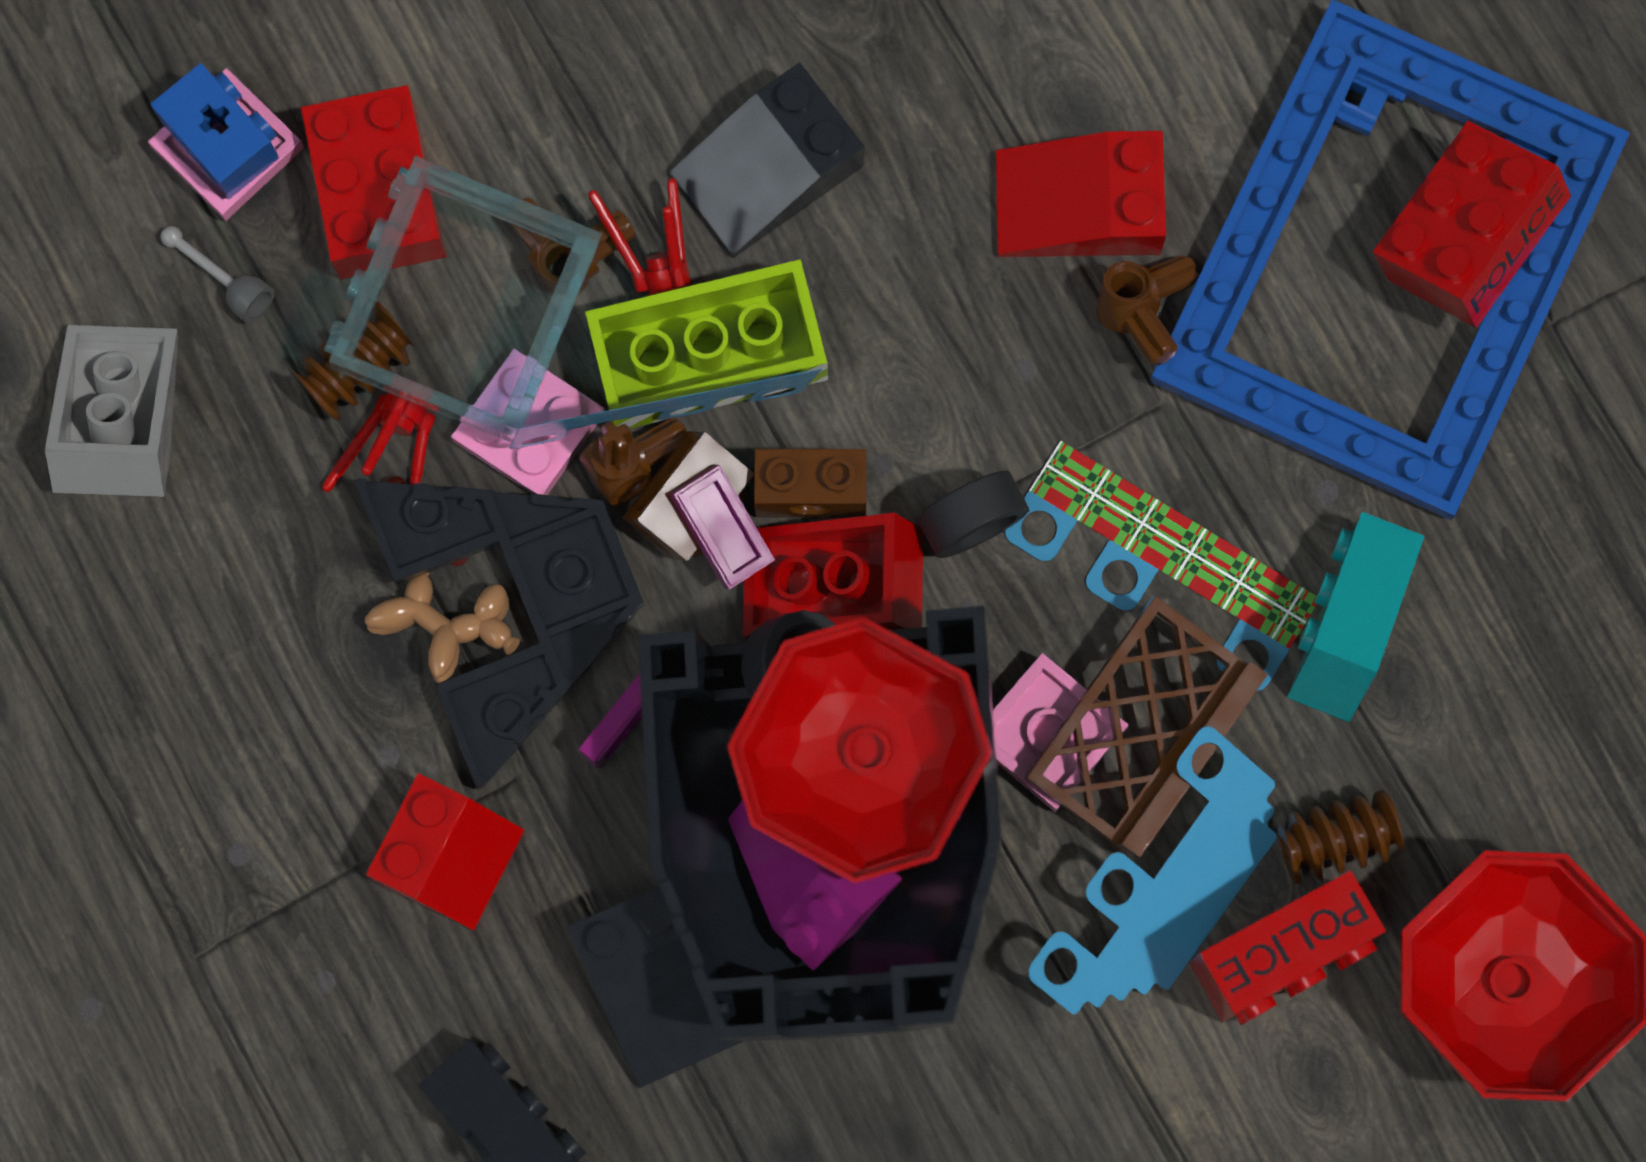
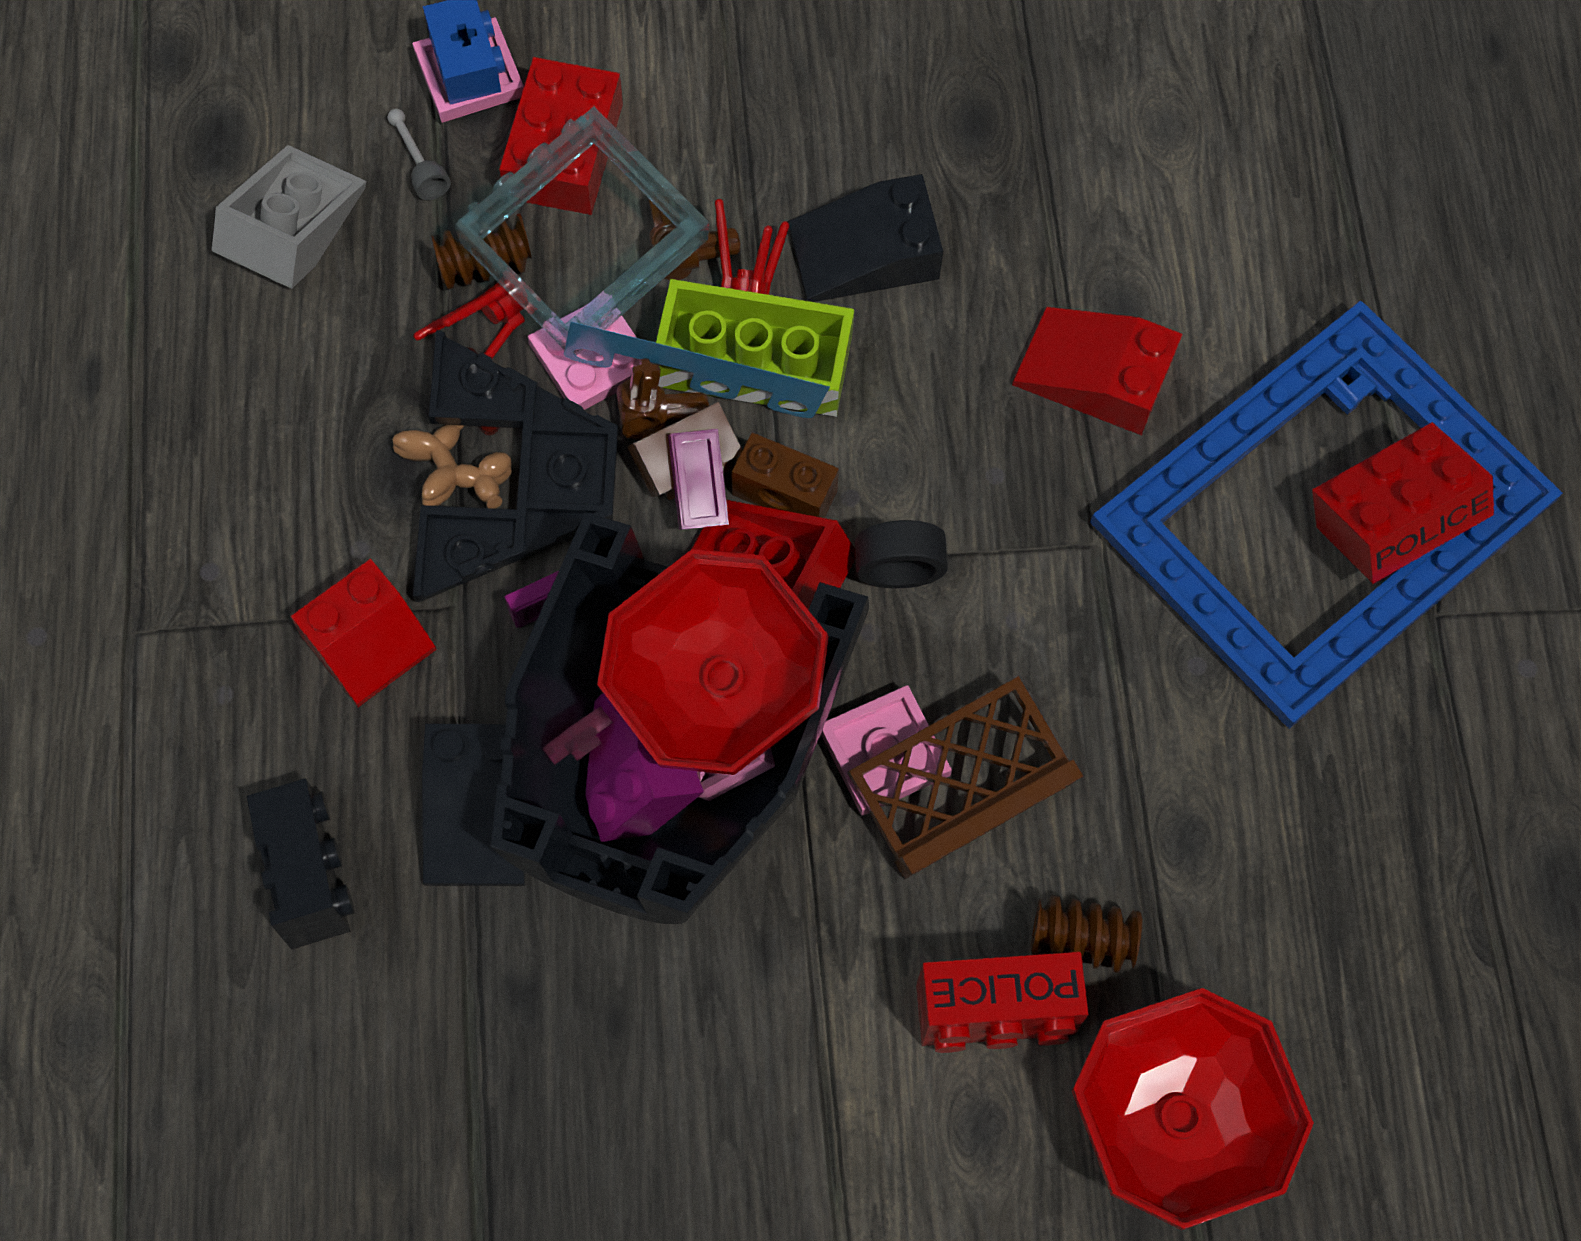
camera: 20 degrees right, 10 degrees down
piece [1005,441,1317,691] -> none
dark azure piece [1029,726,1276,1015] -> none
reddish brown axle [1096,255,1199,366] -> none
teal wedge [1287,512,1425,722] -> none
none -> clear pink plate [543,706,613,765]

